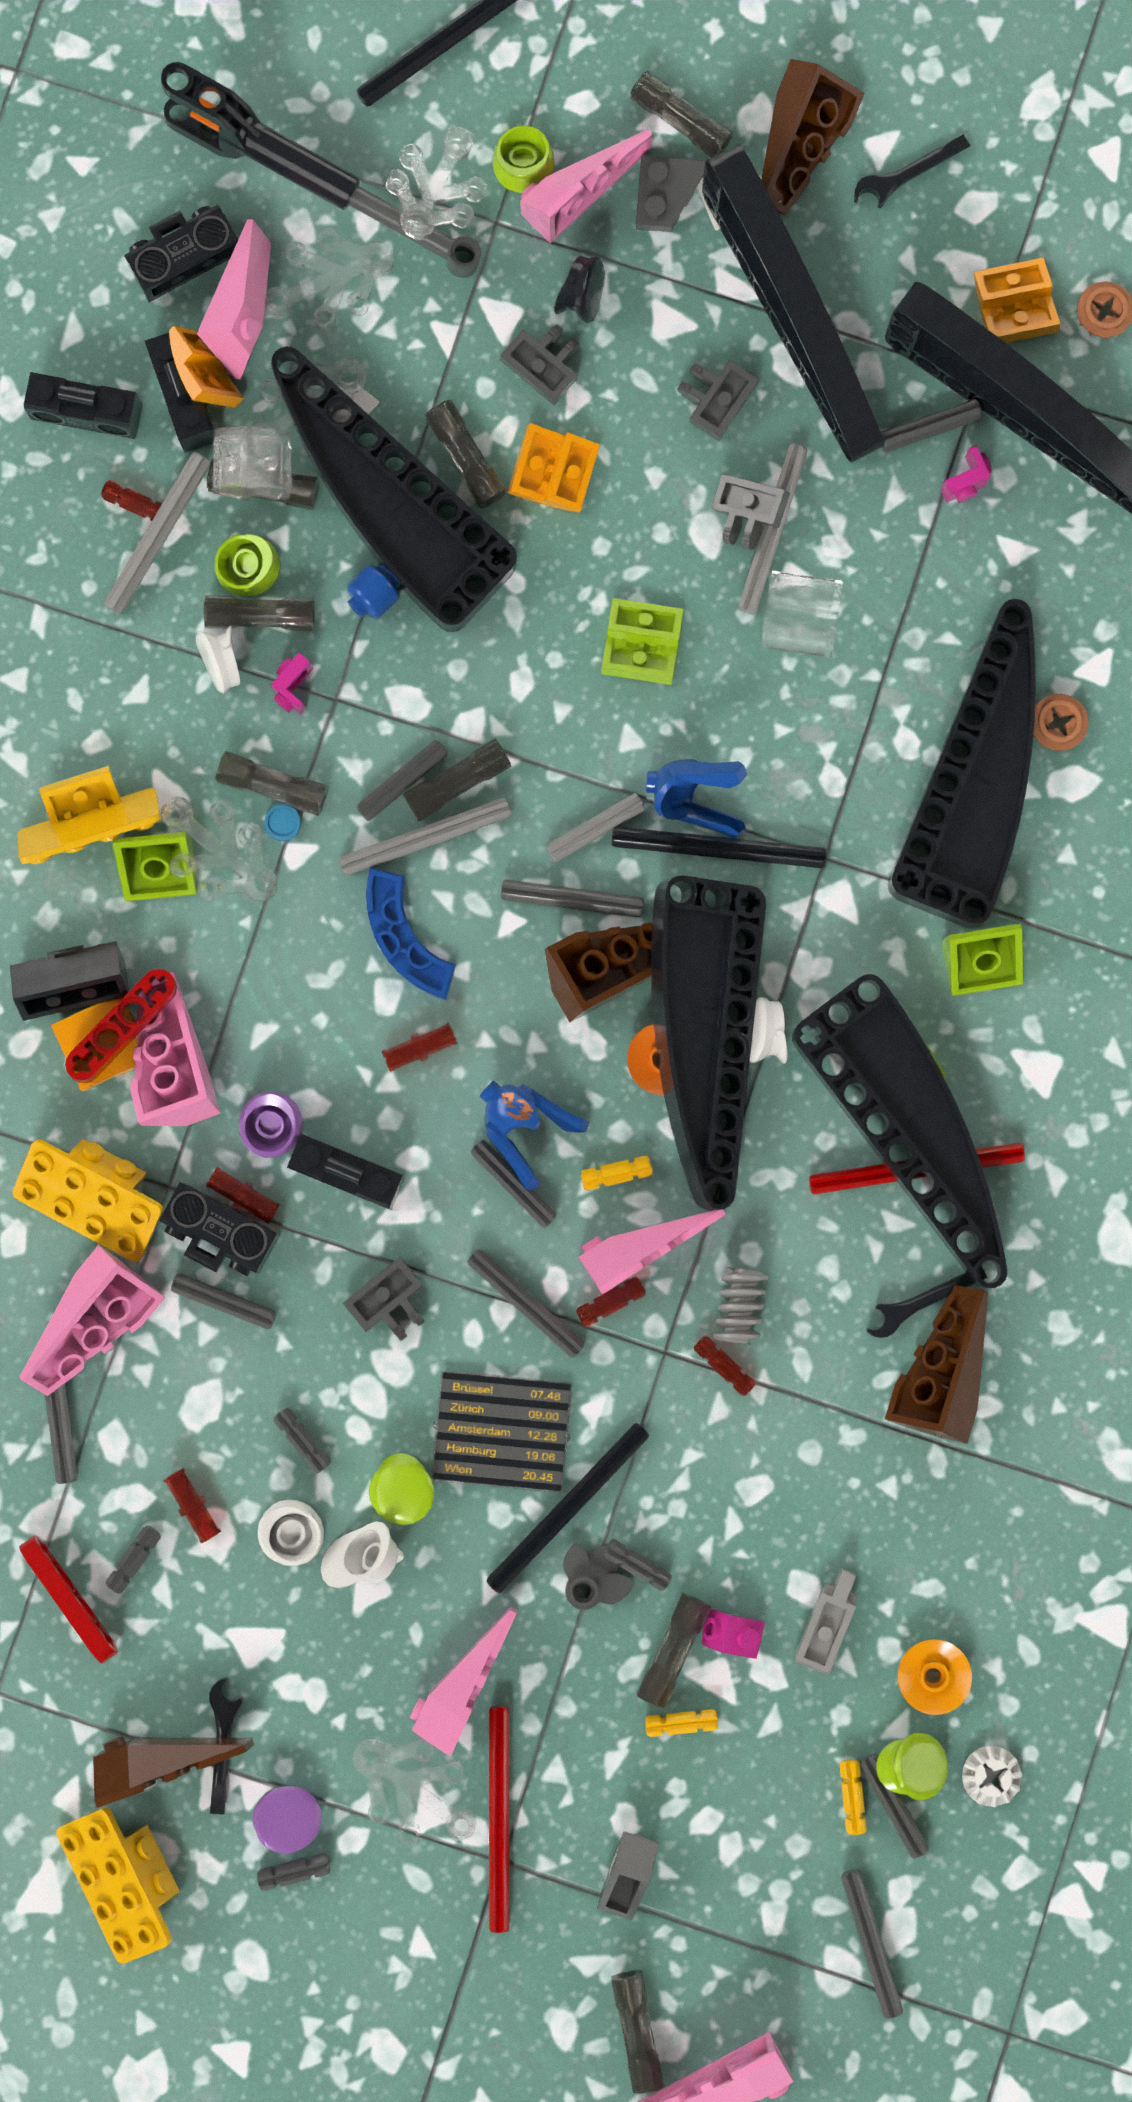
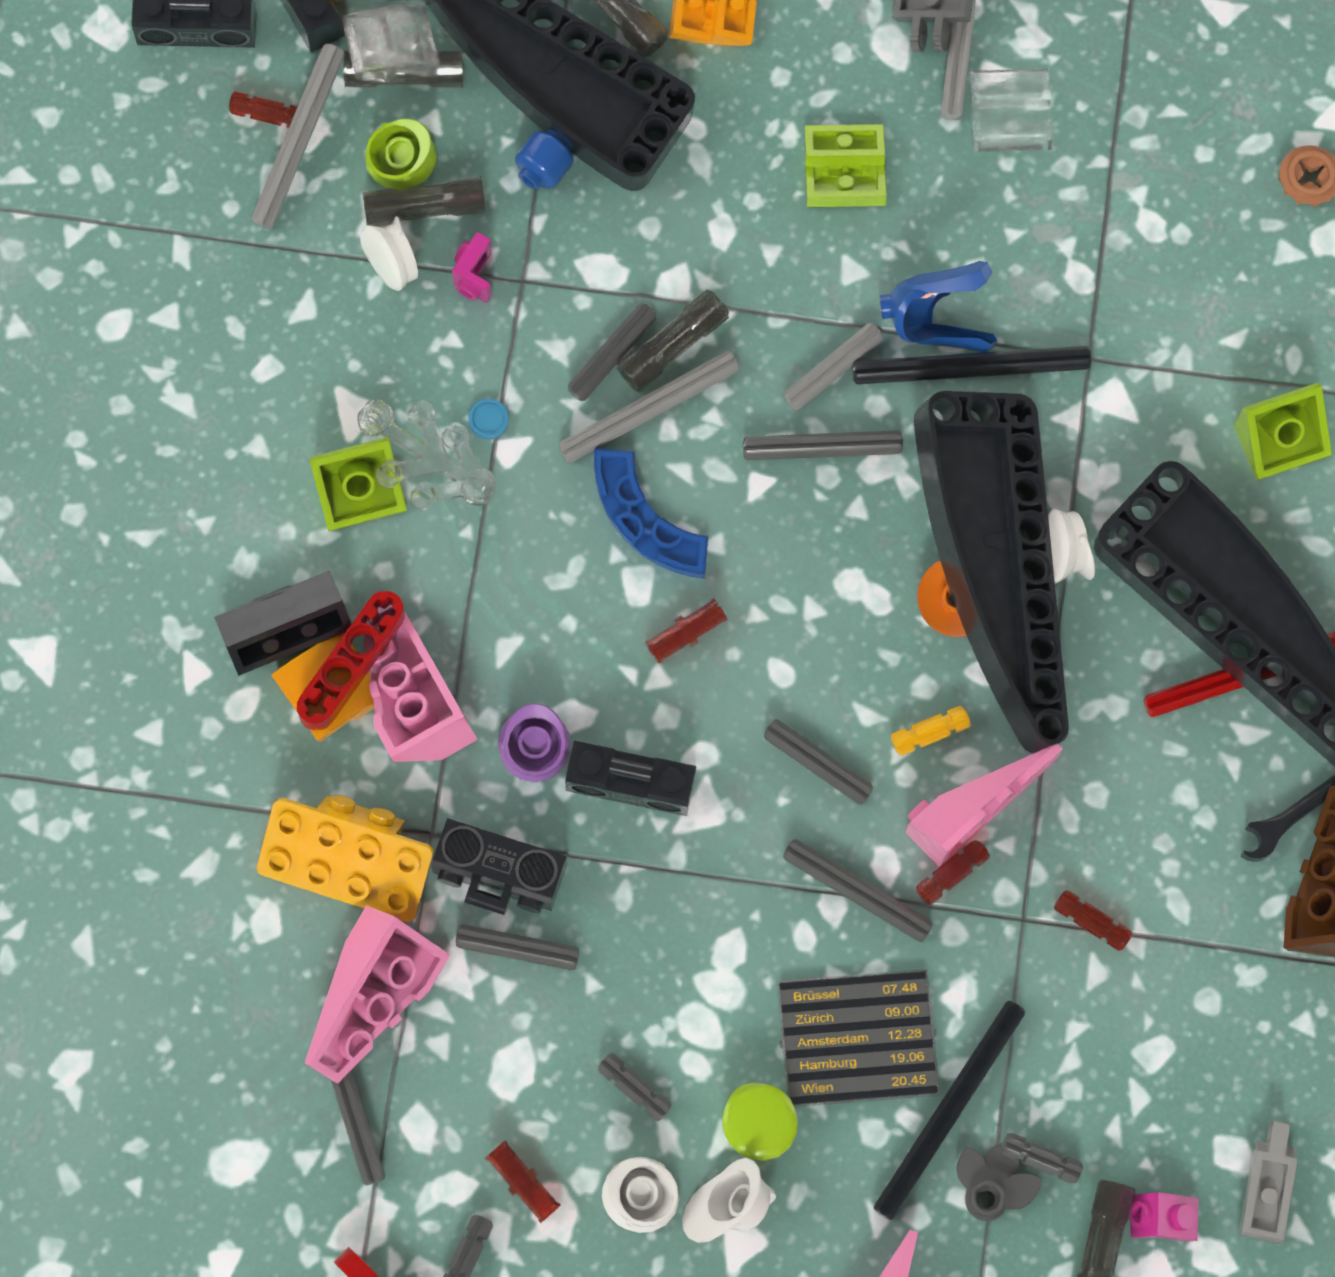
camera: 15 degrees left, 10 degrees down
yellow bracket [17,766,161,864] -> none
clear red pin [206,1167,281,1224] -> none
clear smoke axle [215,751,329,816] -> none
dark grey hinge [343,1257,425,1341] -> none
blue piece [480,1080,590,1191] -> none
reddish brown wedge [545,922,652,1022] -> none
light grey piece [713,1267,769,1345] -> none
black beam [888,599,1036,929] -> none

